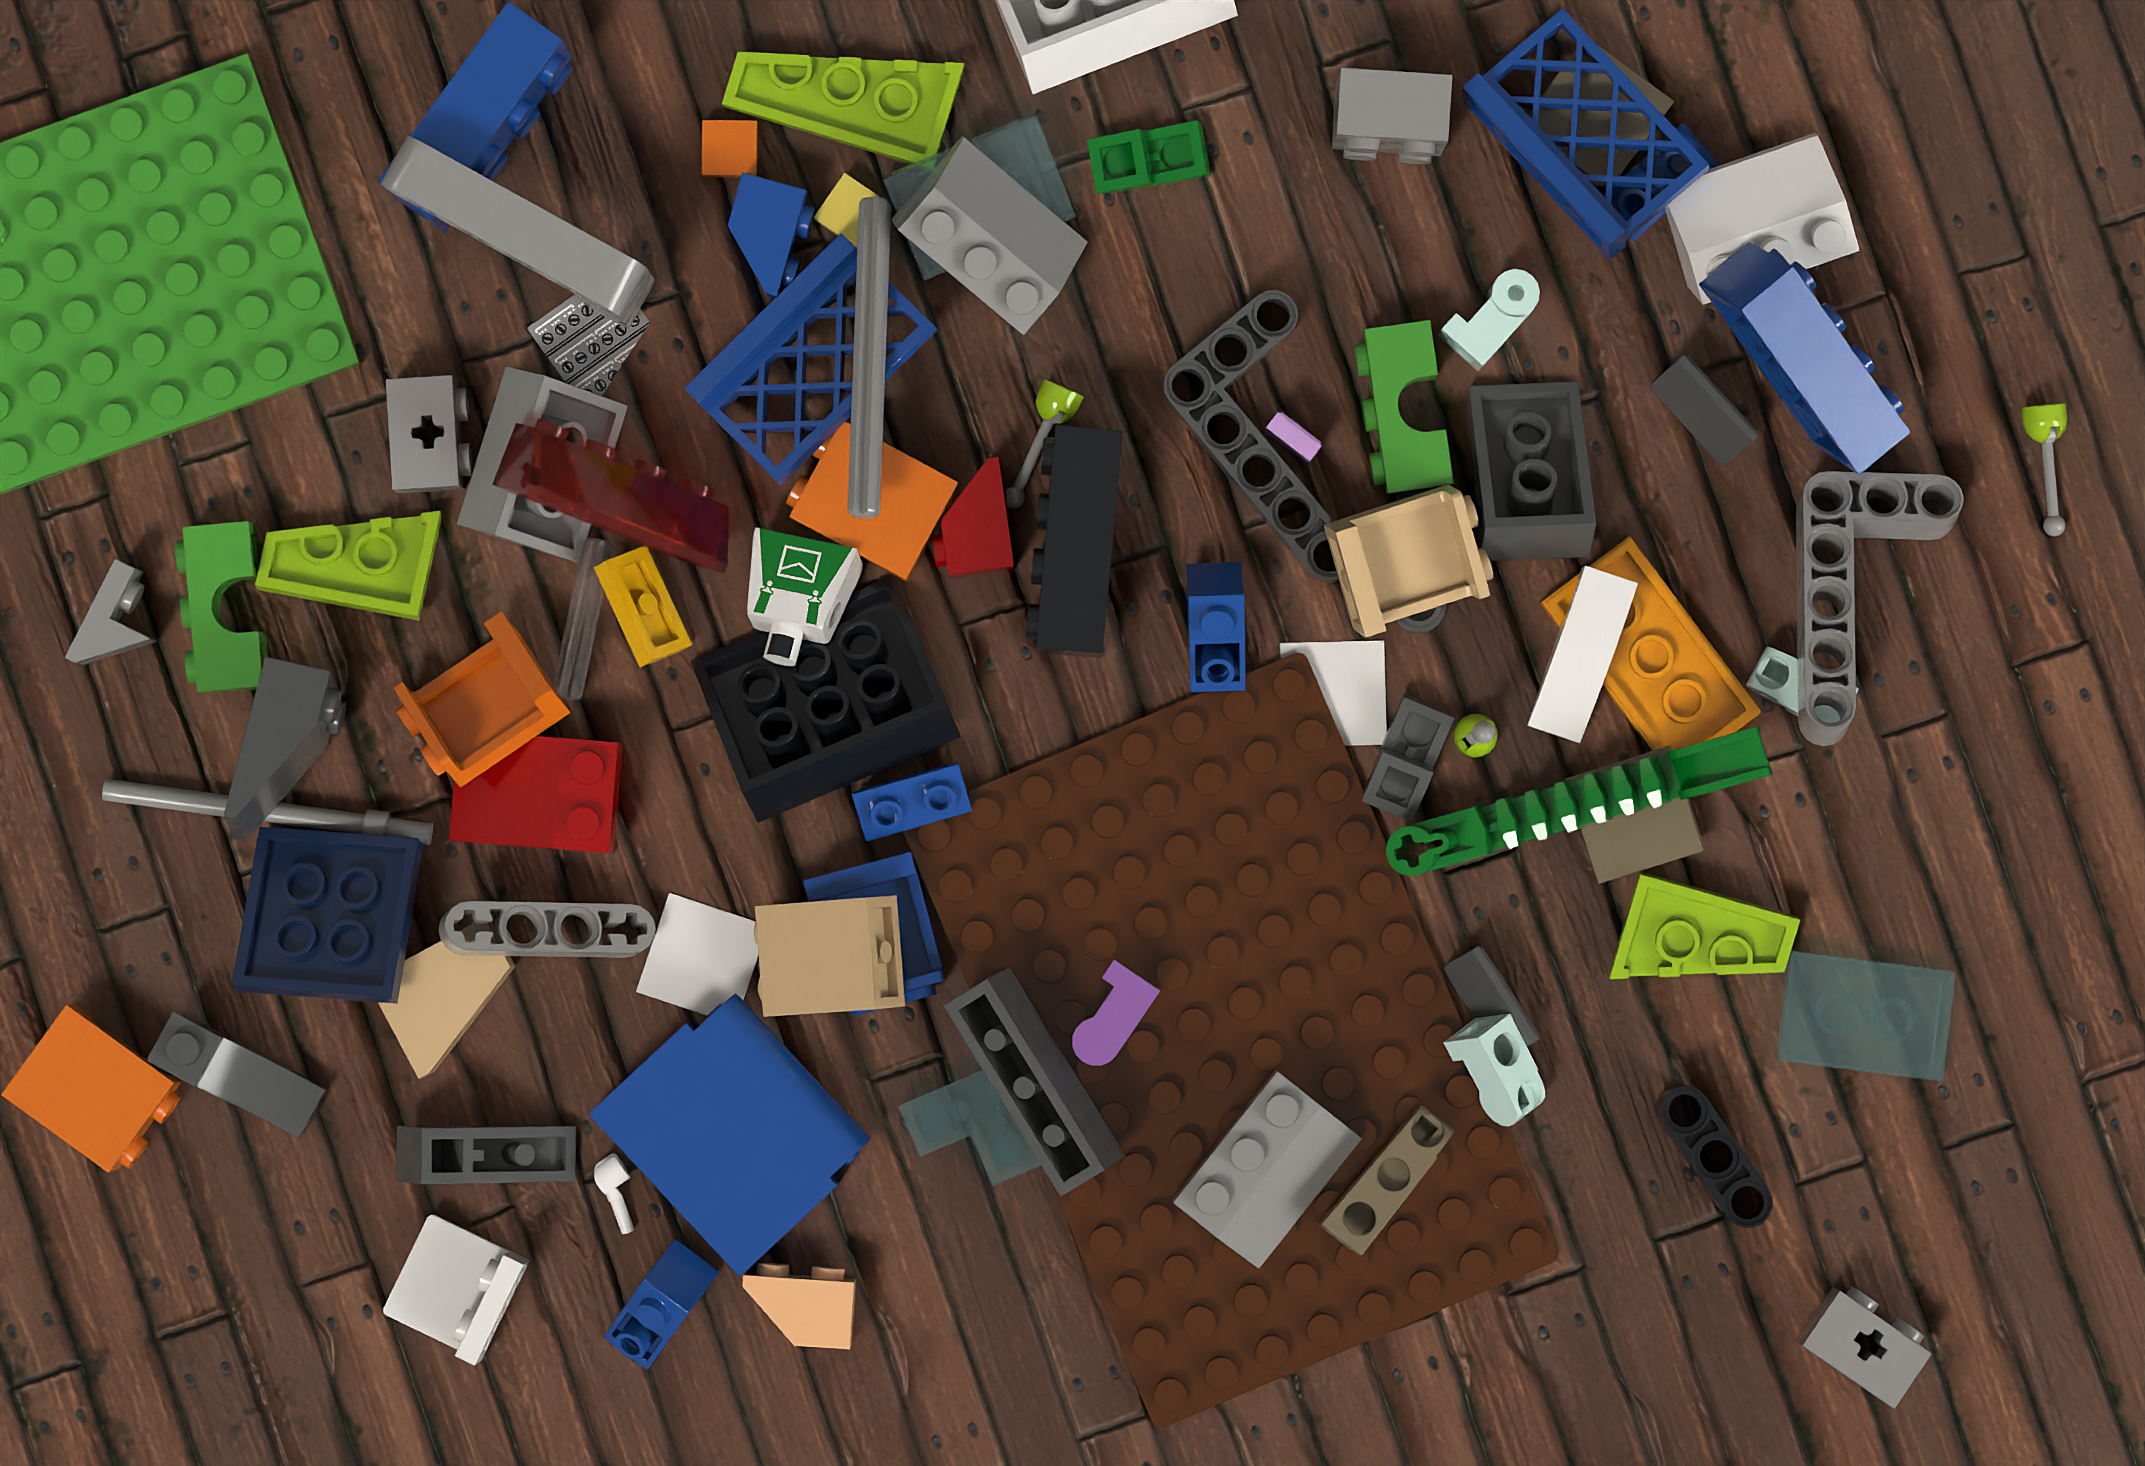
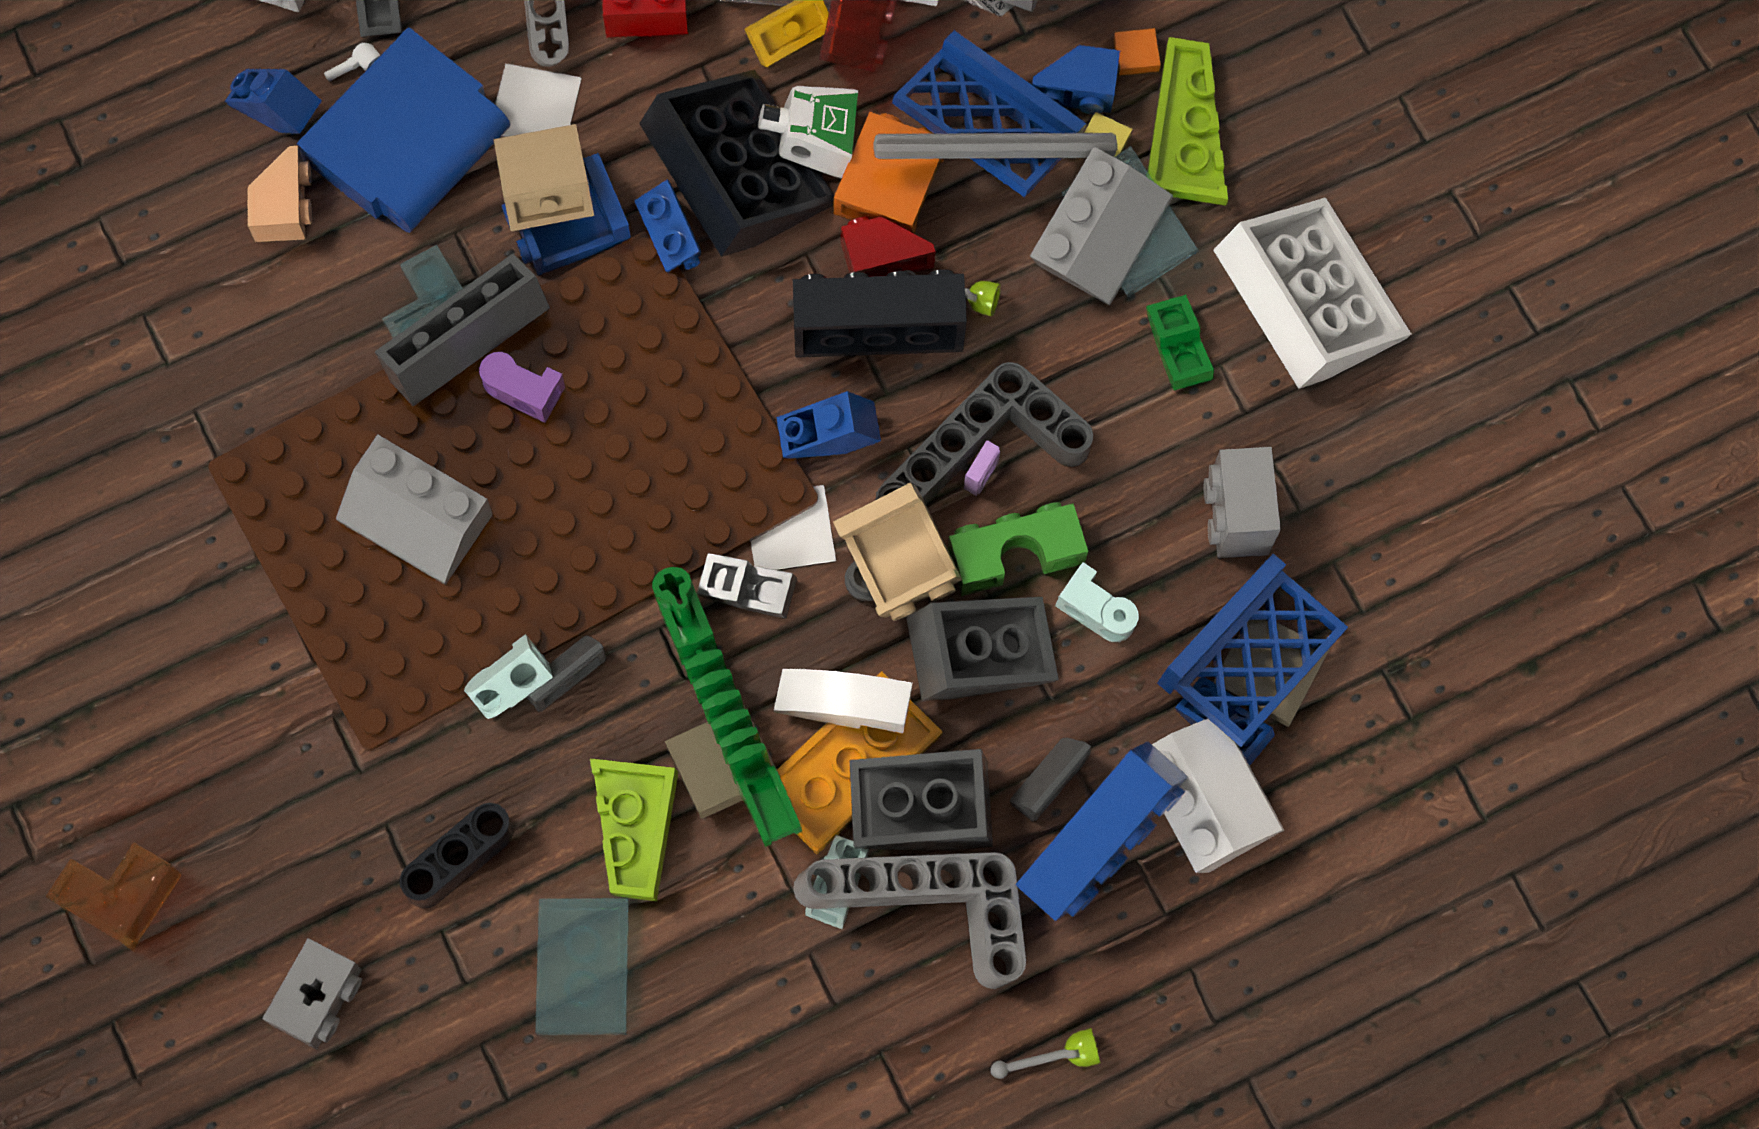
camera: 80 degrees right, 15 degrees down
dark tan leg [1317,1104,1454,1256] -> none
lime hinge [1453,713,1498,758] -> none
none -> dark grey slope [850,749,993,851]

